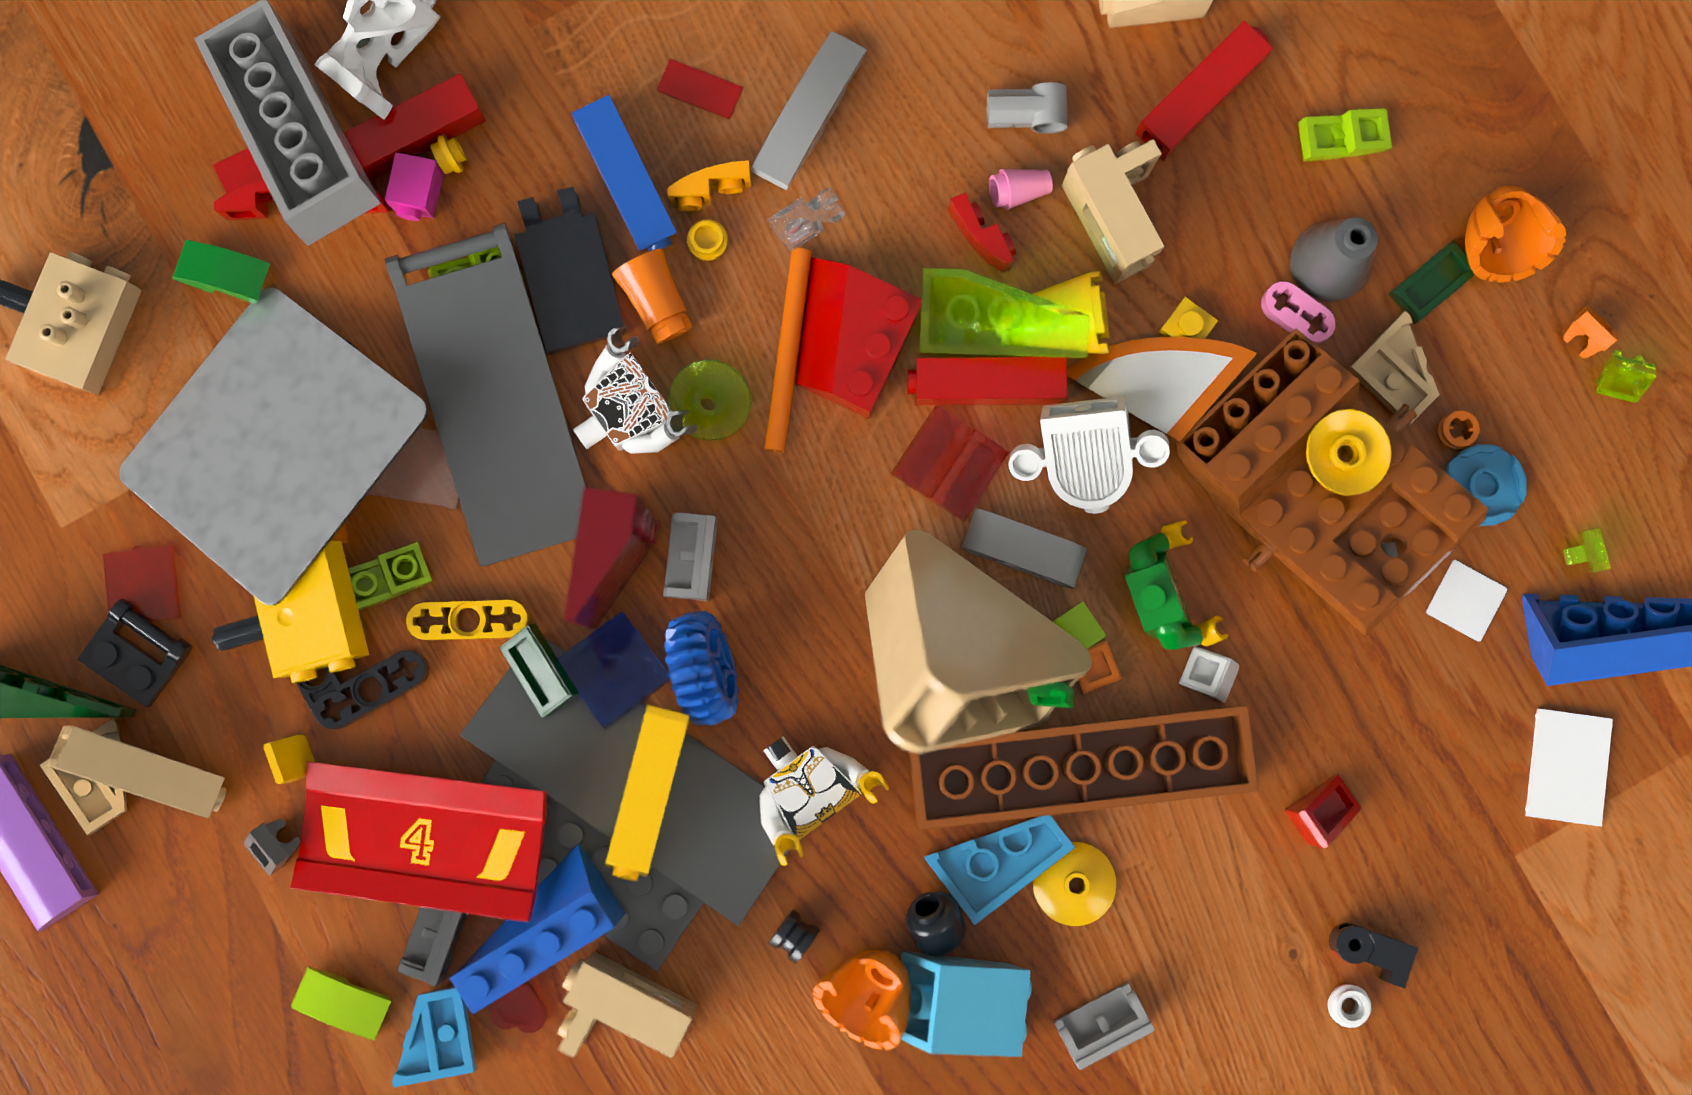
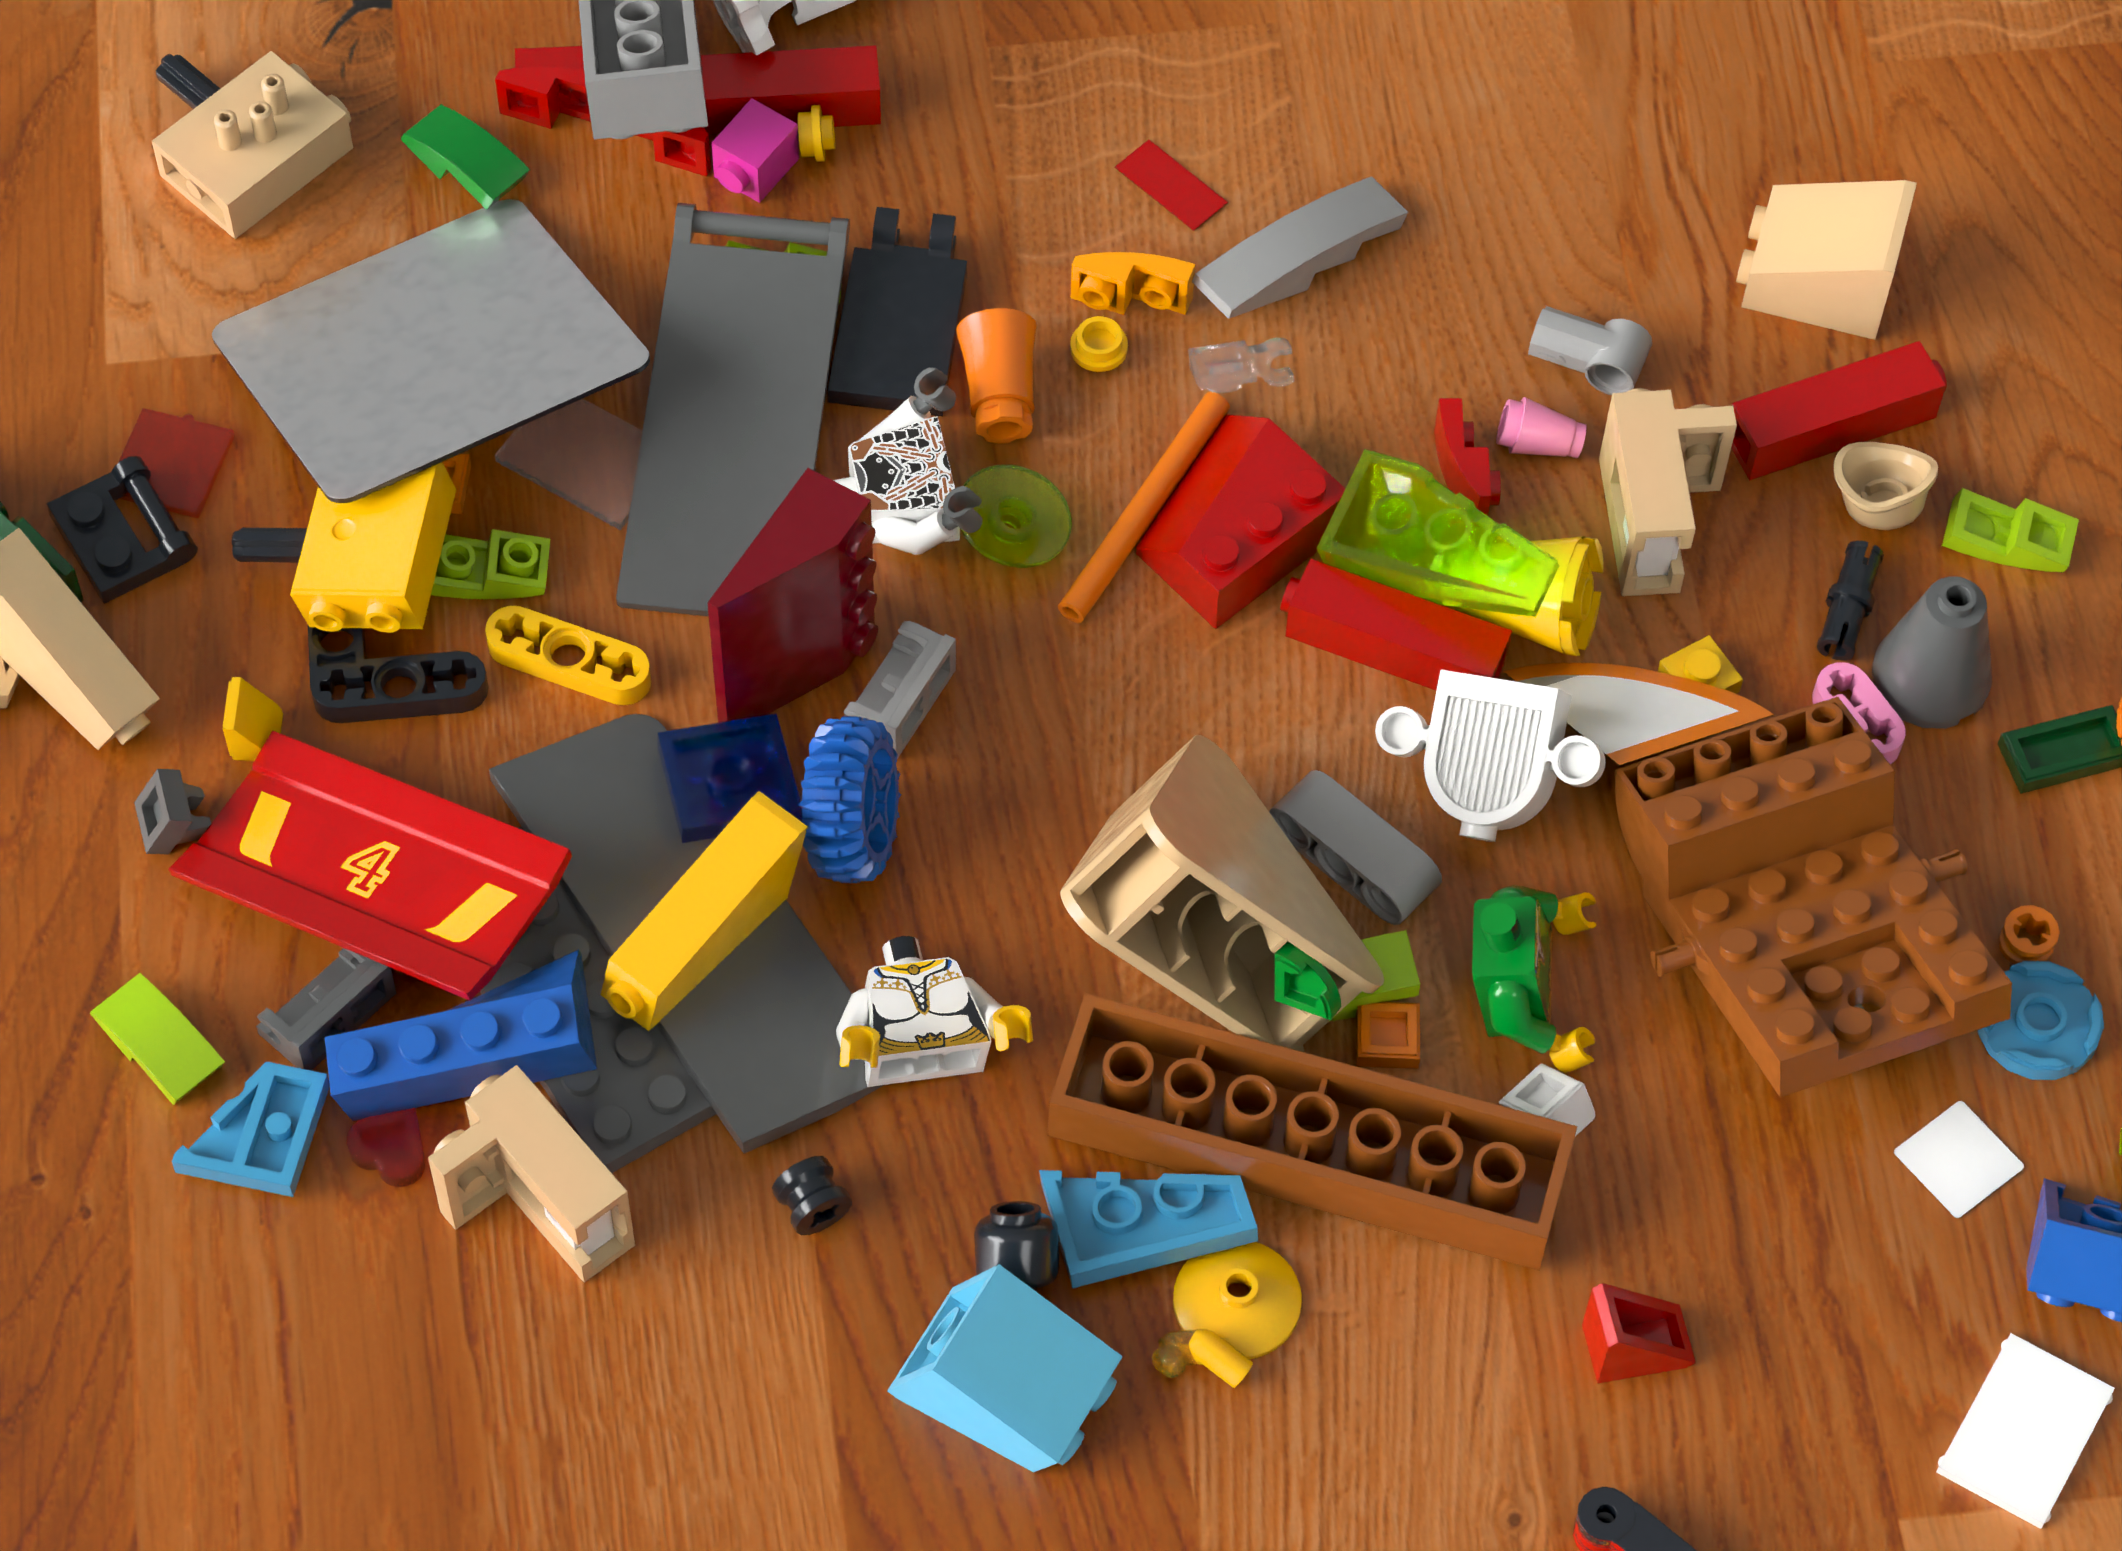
camera: 25 degrees right, 25 degrees down
tile [499,623,579,718] -> none
blue slope [571,95,677,251] -> none
orange hair [812,950,911,1050] -> none
clear red slope [891,406,1009,521] -> none
light grey hinge [1053,982,1155,1071] -> none
yellow dish [1306,410,1391,495] -> none
tan wing [1347,311,1440,426] -> none
none -> arm [1152,1329,1253,1388]
none -> black pin [1816,540,1884,661]
none -> tan helmet [1834,442,1938,530]

